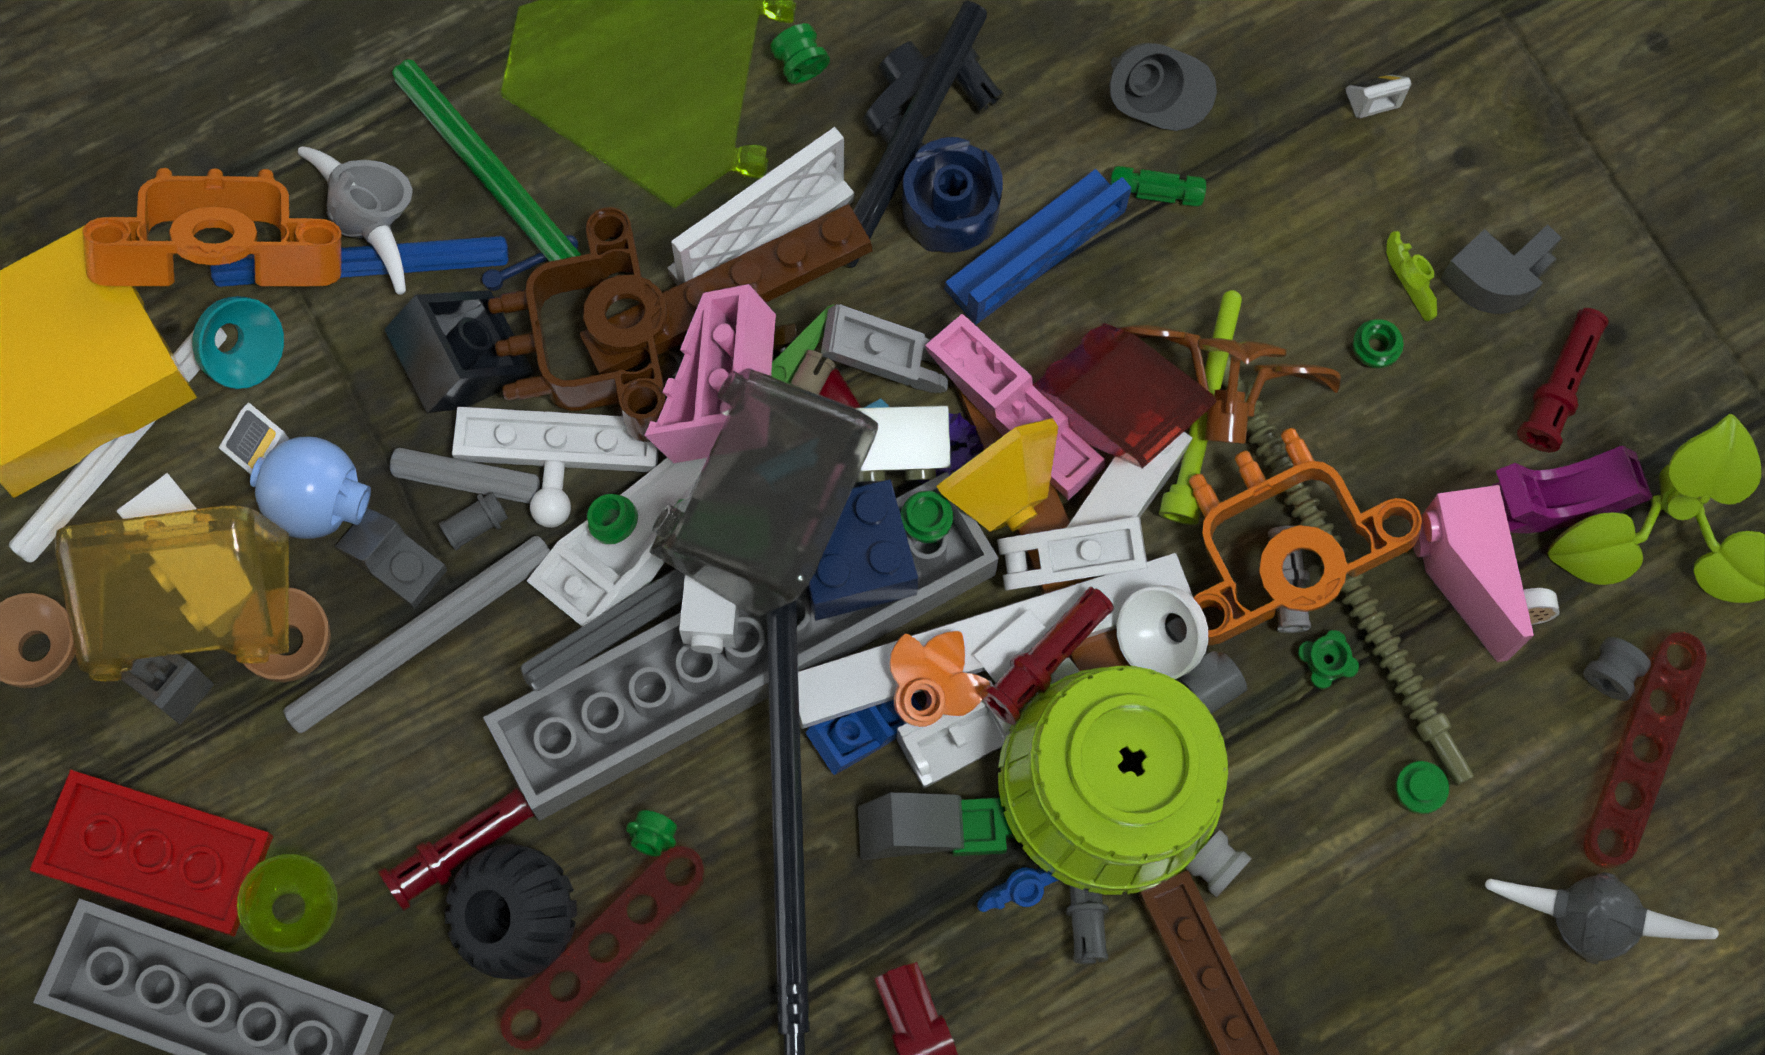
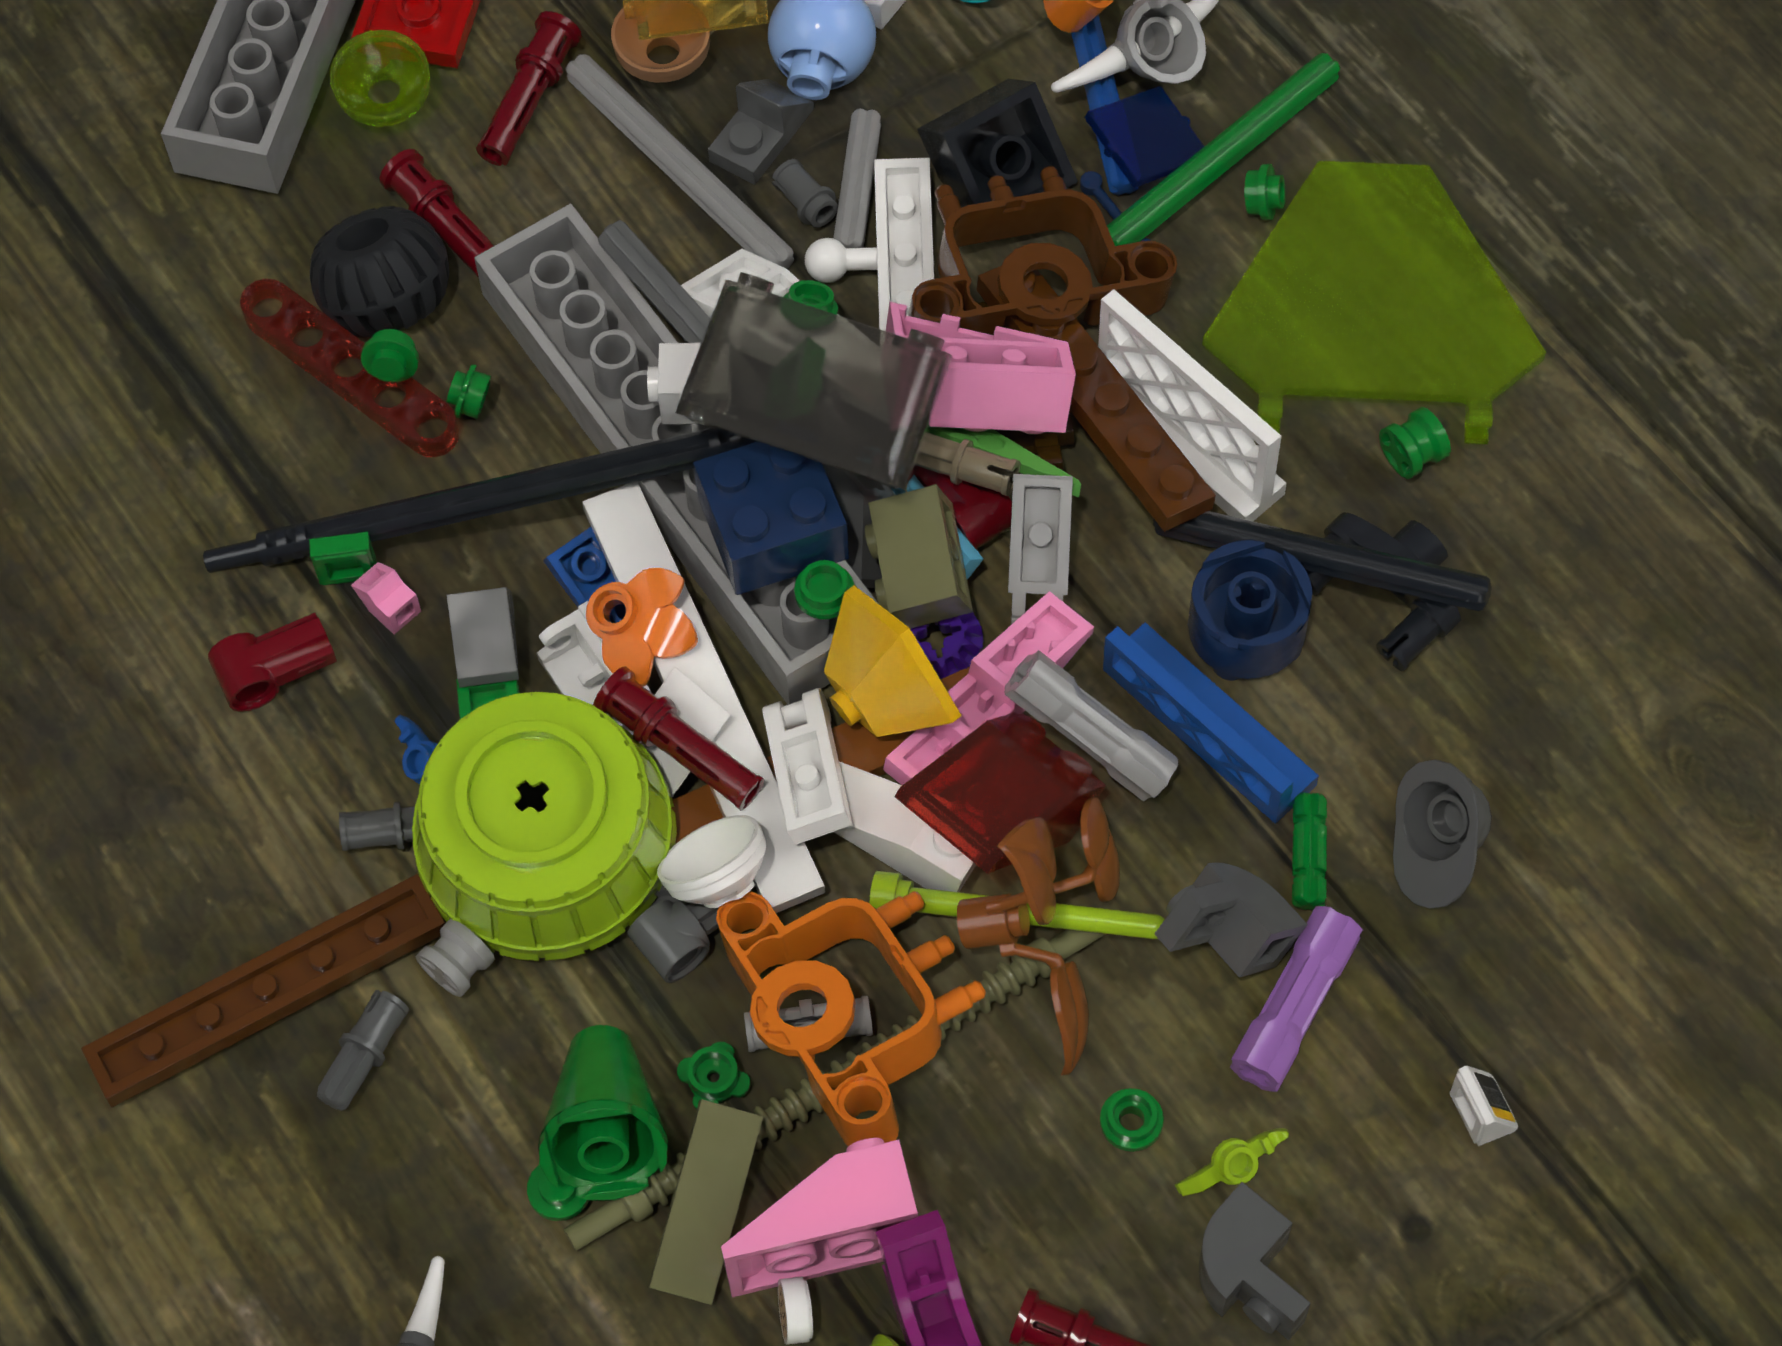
camera: 90 degrees right, 10 degrees down
none -> green tile [309,532,377,585]
none -> dark grey axle [317,990,409,1111]
none -> bright pink piece [351,562,421,635]
none -> green plate [361,329,419,382]
none -> dark red pin [476,11,582,166]
none -> green cone [538,1025,668,1200]
none -> olive tile [648,1099,763,1305]
none -> light grey axle [1004,650,1178,802]
none -> clear blue piece [1084,86,1204,188]
none -> dark grey brick [1155,863,1308,978]
none -> medium lavender axle [1230,906,1363,1092]
none -> green plate [1244,164,1286,220]

